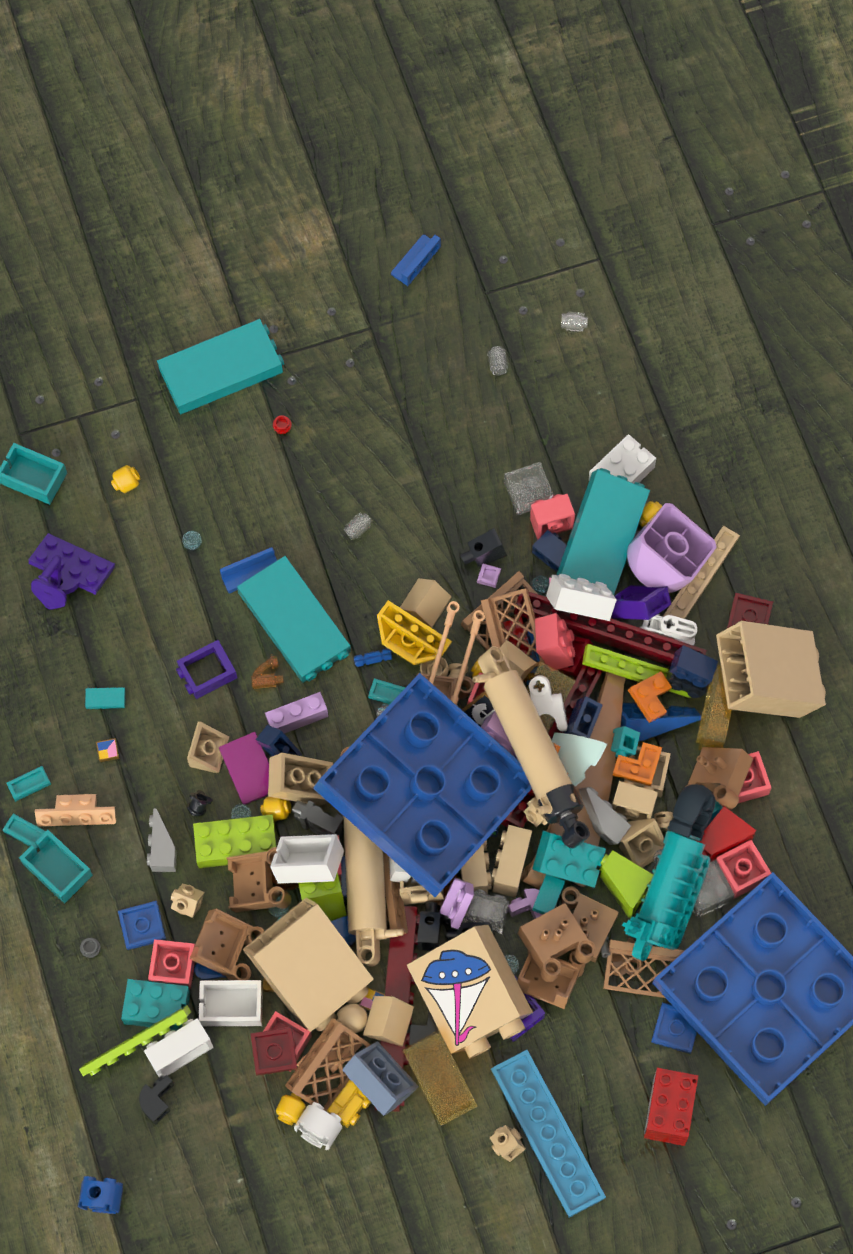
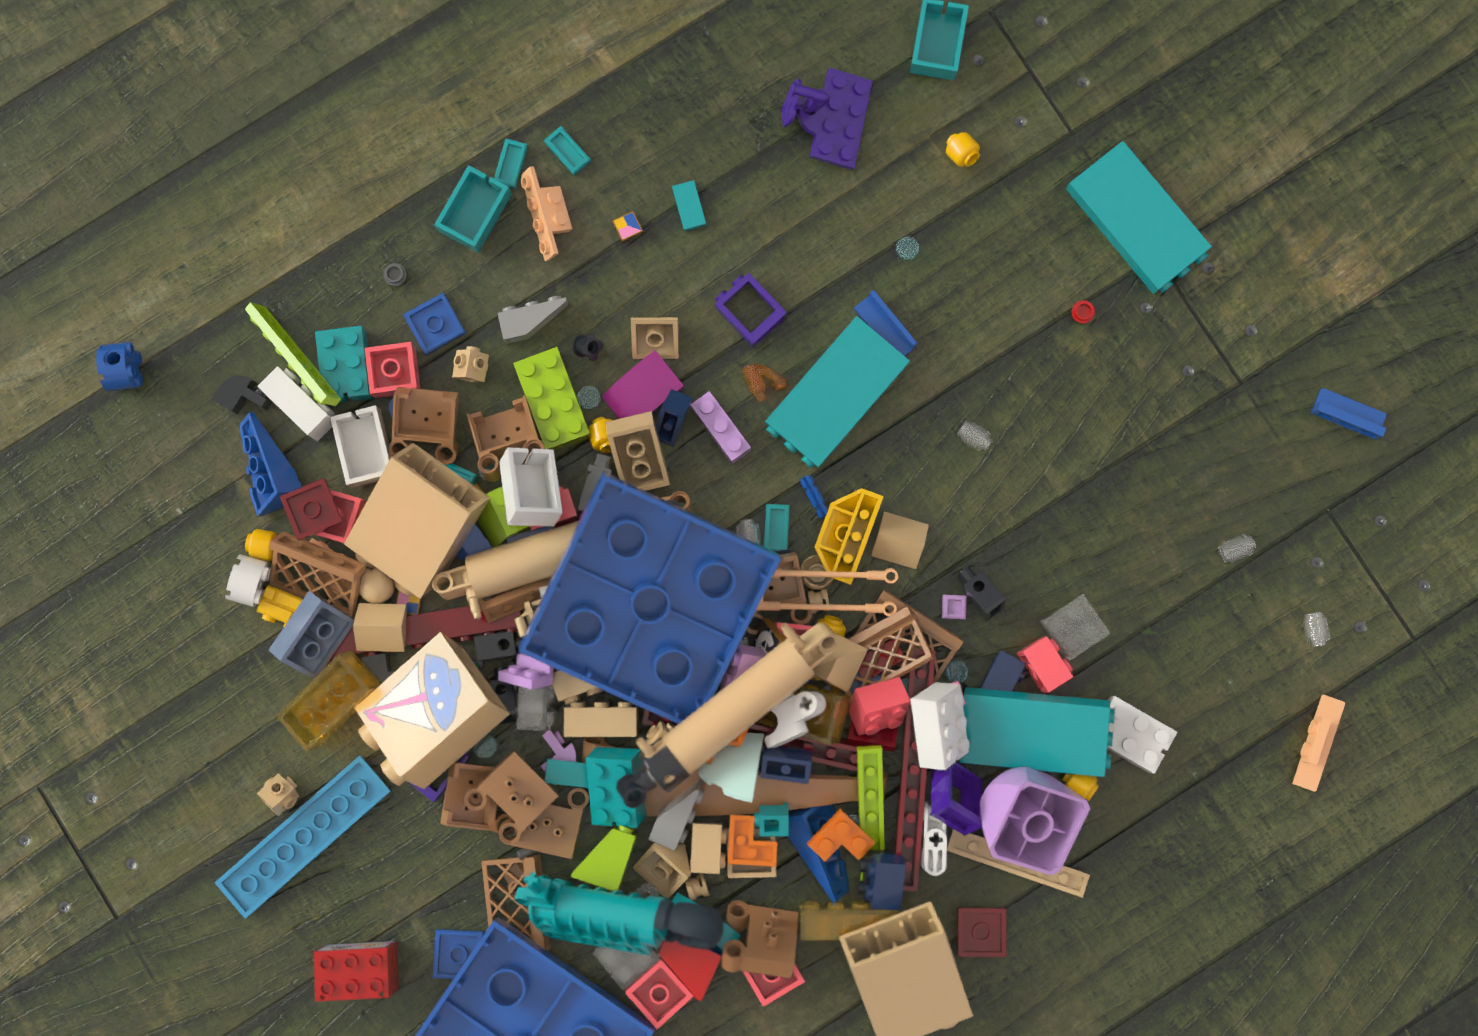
camera: 75 degrees right, 15 degrees up
none -> blue wedge [239,412,302,517]
none -> light nougat bracket [1292,694,1345,791]

